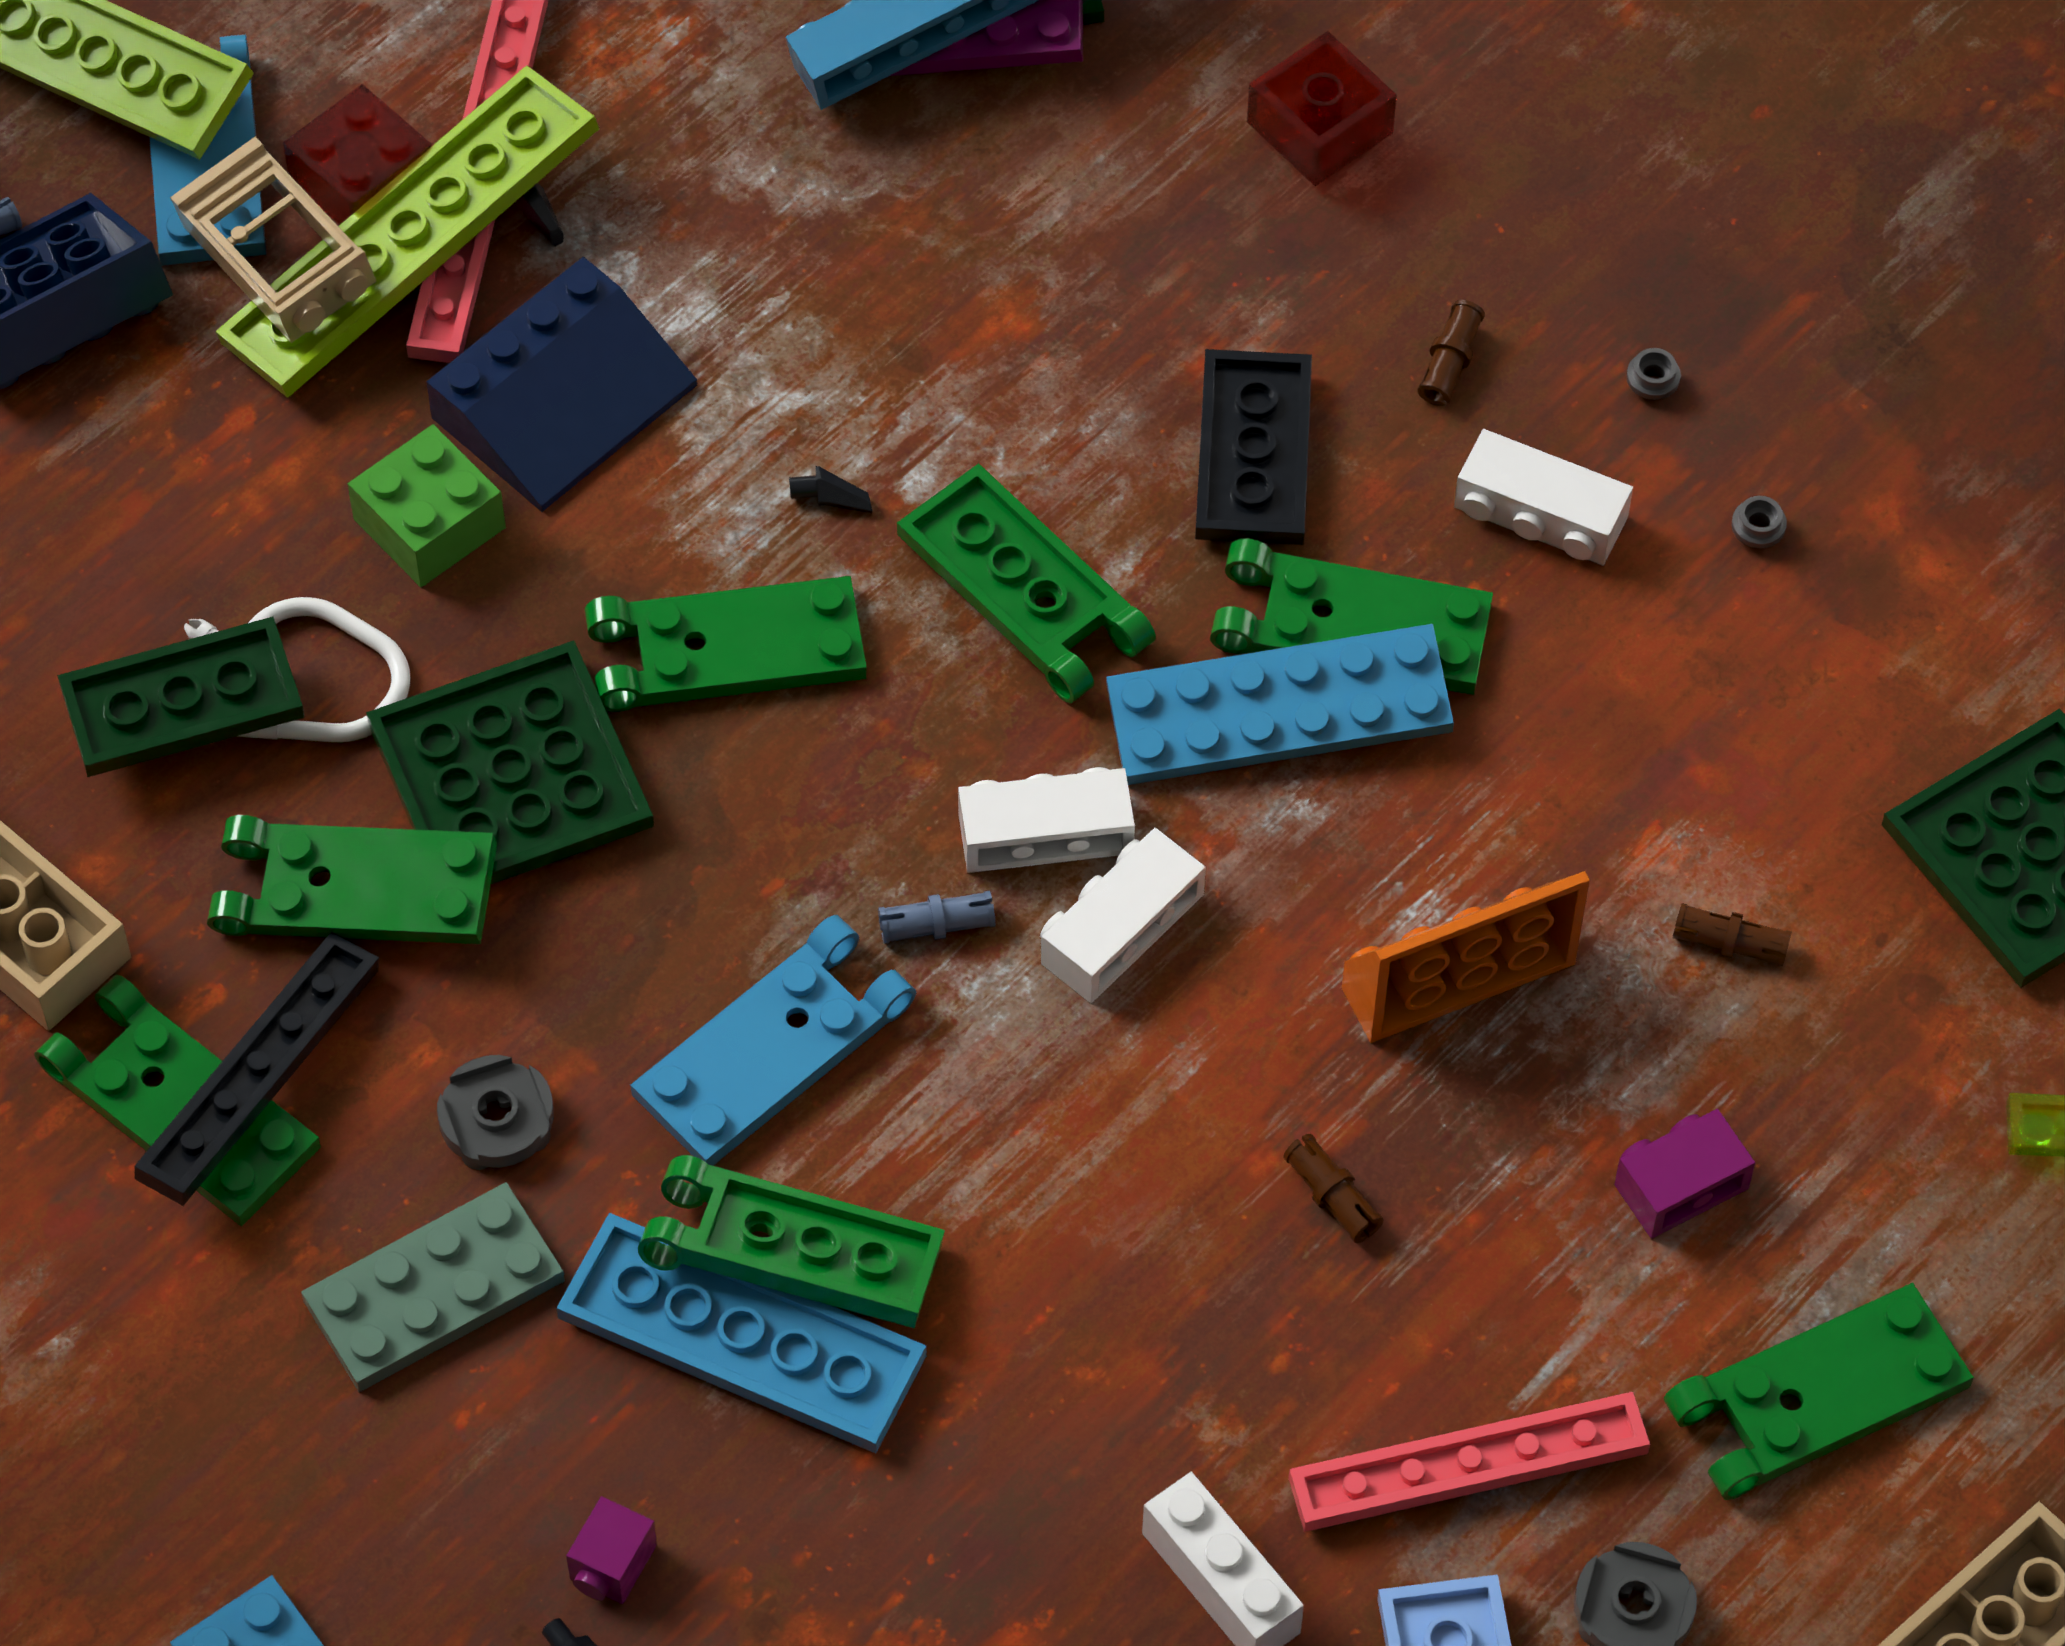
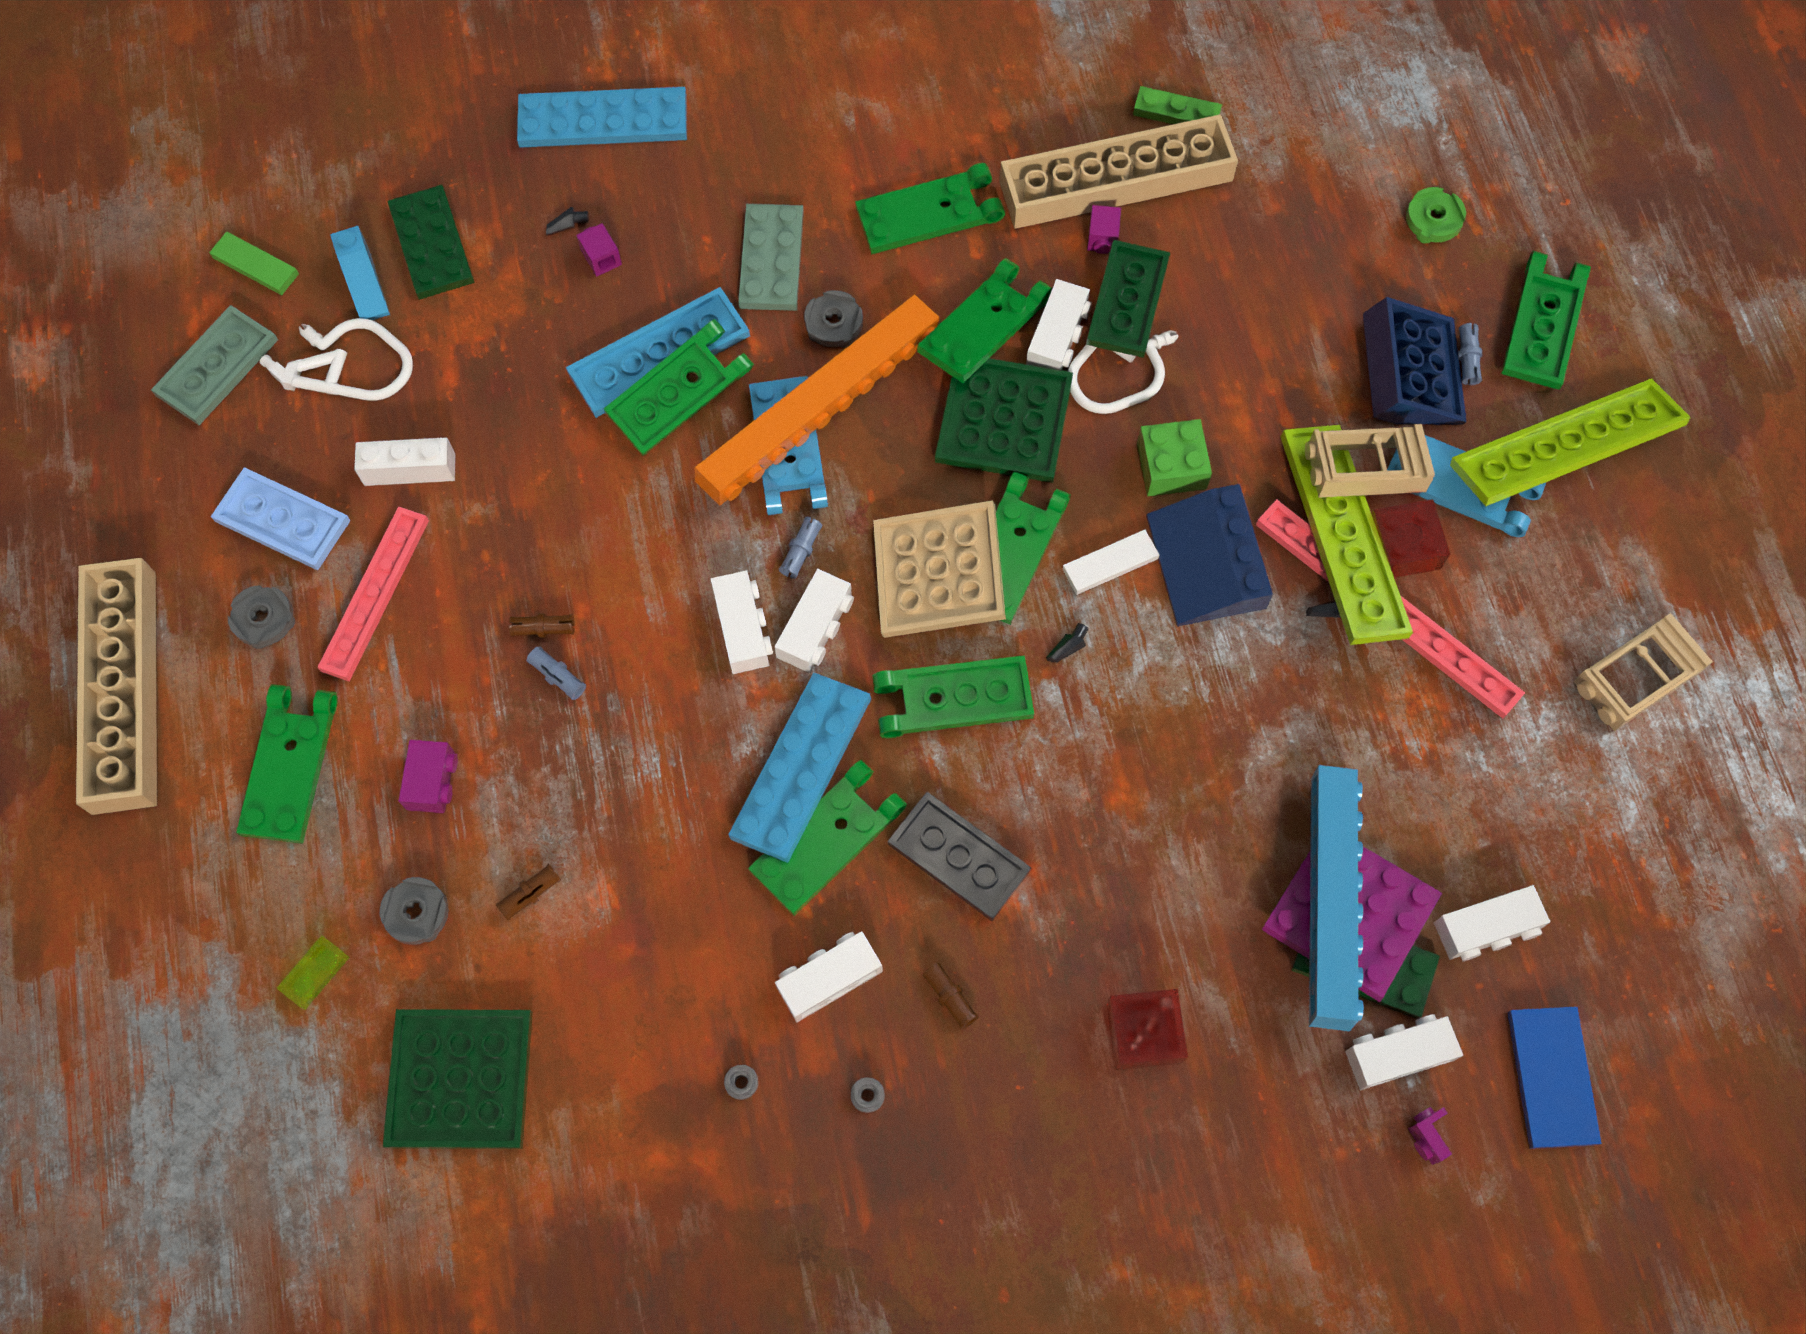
camera: 125 degrees right, 10 degrees up
black plate [134,932,379,1206] -> none
orange slope [1342,871,1590,1043] -> none
none -> dark grey plate [380,877,449,945]
none -> sand blue pin [526,646,586,700]
none -> orange brick [695,294,939,506]
none -> tan plate [873,500,1006,638]
none -> white brick [1026,279,1092,371]
none -> white tile [1063,530,1159,595]
none -> magenta brick [1087,205,1121,254]

